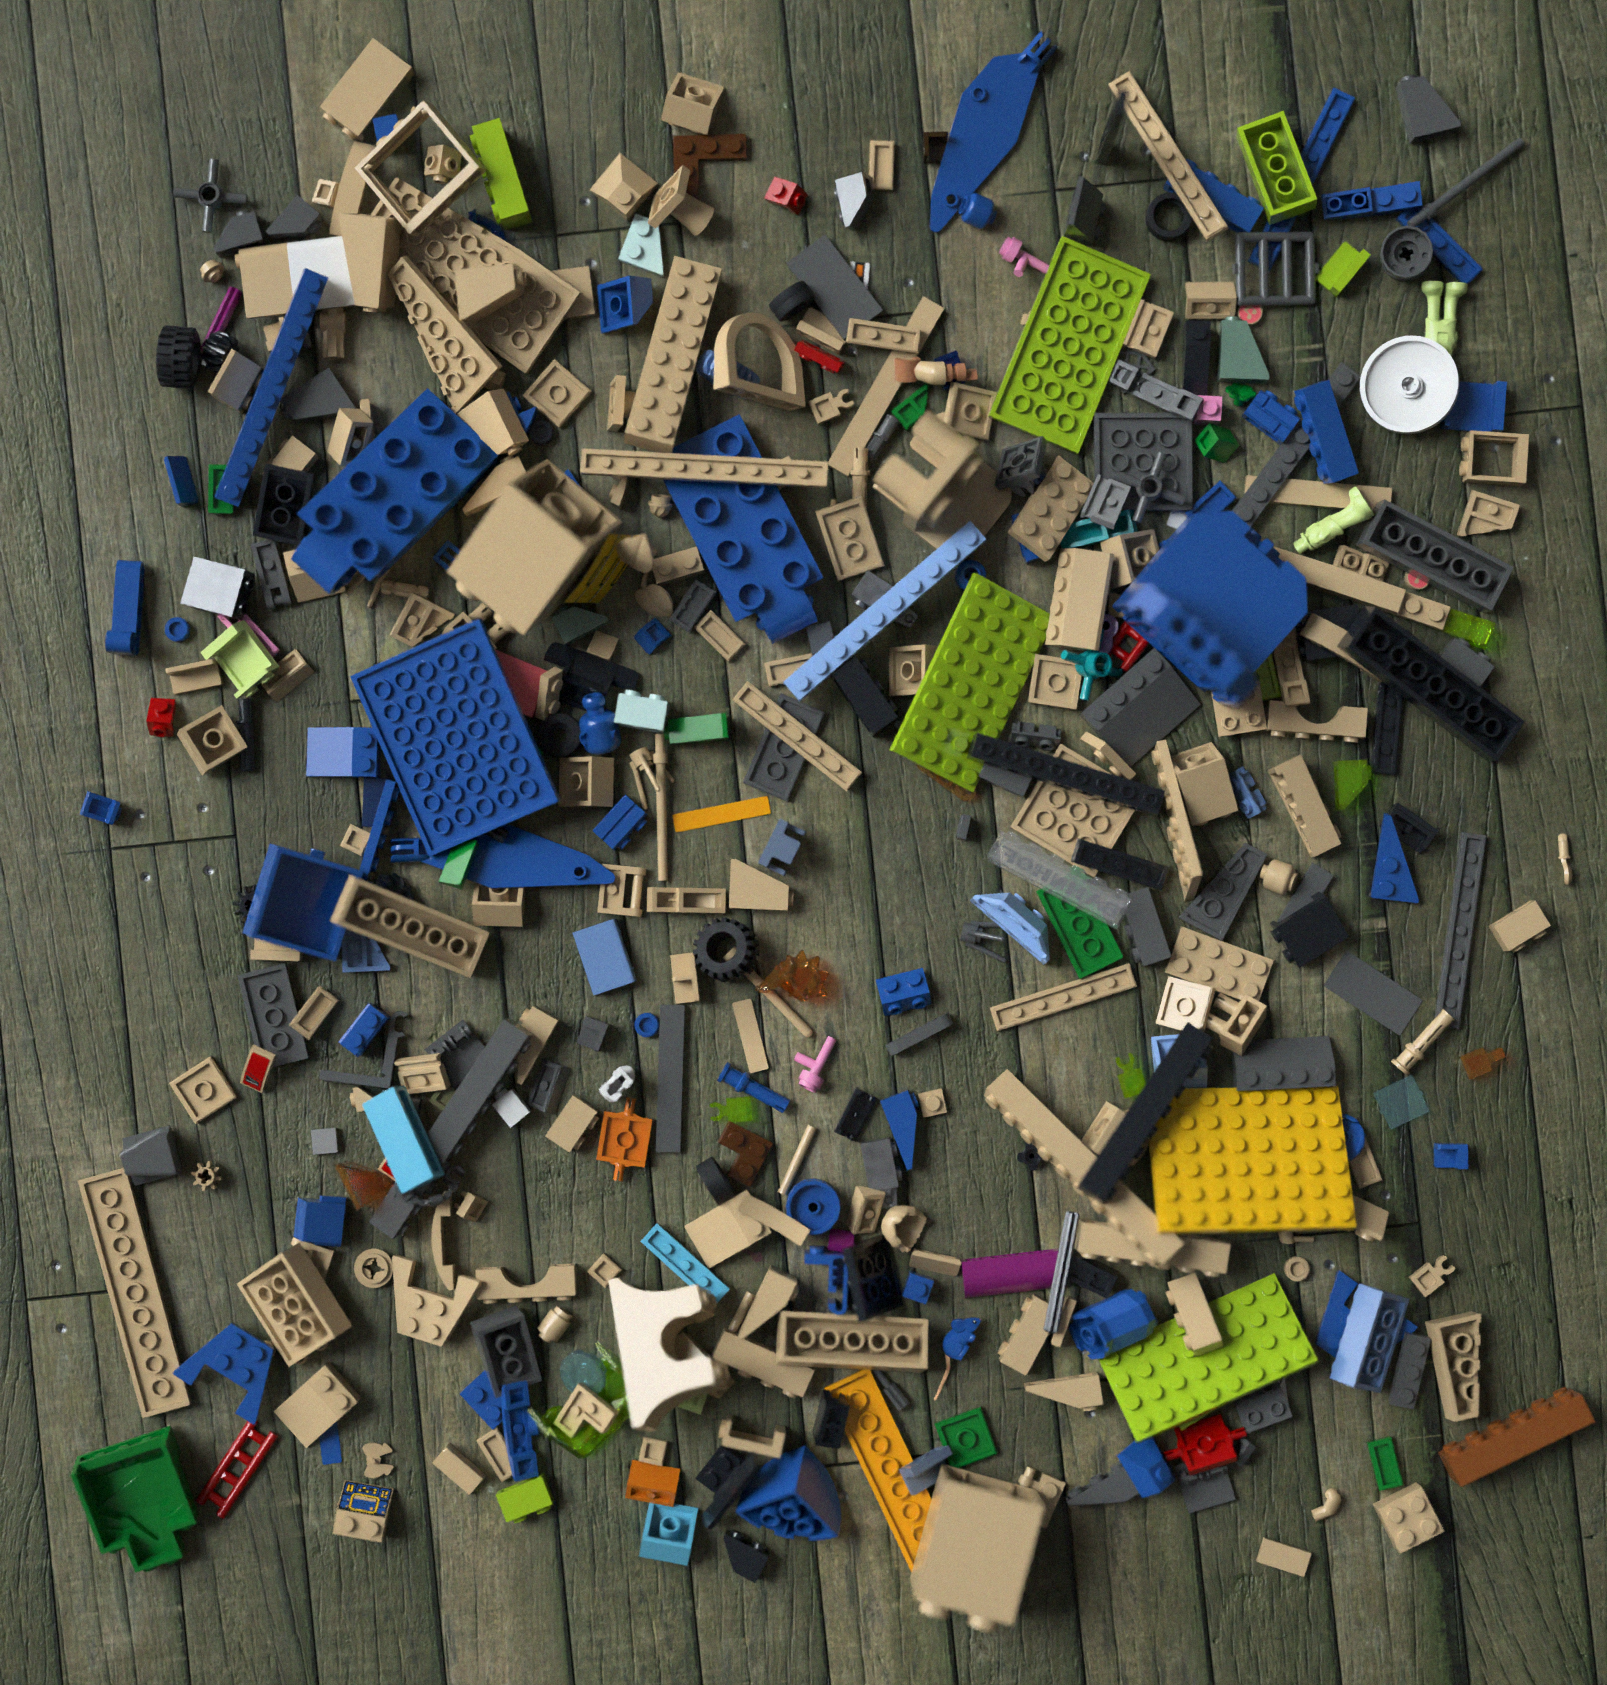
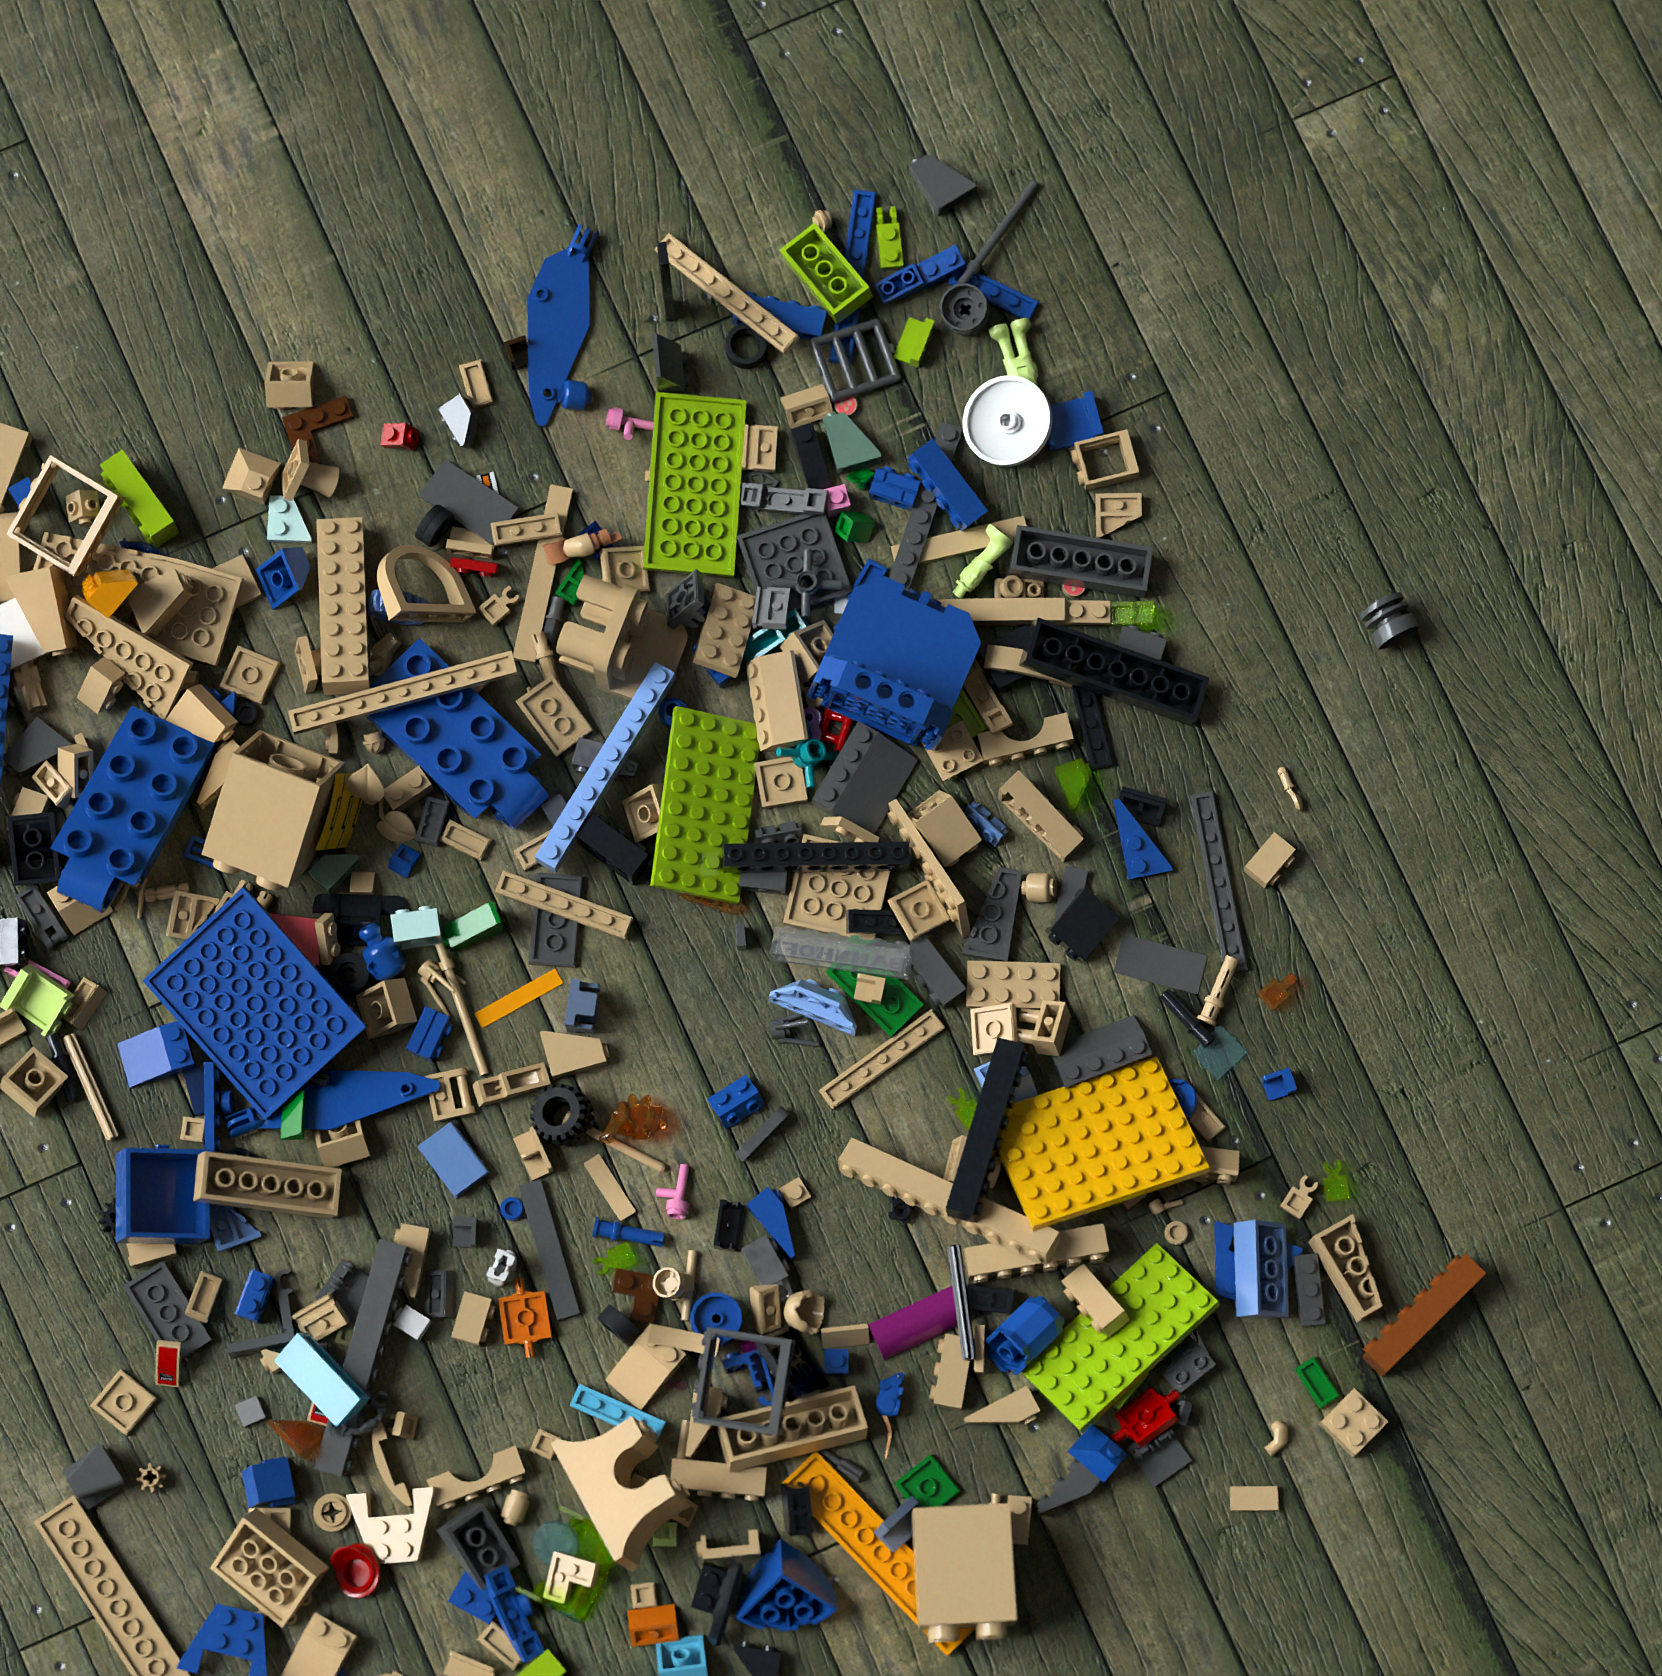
camera: 15 degrees left, 10 degrees down
none -> tan slope [32,760,73,809]
none -> tan axle [63,1033,119,1141]
none -> tan brick [77,657,125,714]
none -> light orange slope [81,569,138,619]
none -> blue tile [220,1090,235,1114]
none -> red piece [331,1543,381,1599]
none -> tan arm [369,632,401,676]
none -> tan wheel [653,1267,694,1302]
none -> dark grey window [691,1327,795,1435]
none -> tan plate [813,210,832,232]
none -> tan panel [854,973,886,1005]
none -> lime hinge [876,206,903,270]
none -> tan plate [888,879,951,941]
none -> tan tile [1000,575,1024,598]
none -> black axle [1160,989,1215,1048]
none -> clear neon green plate [1322,1160,1350,1203]

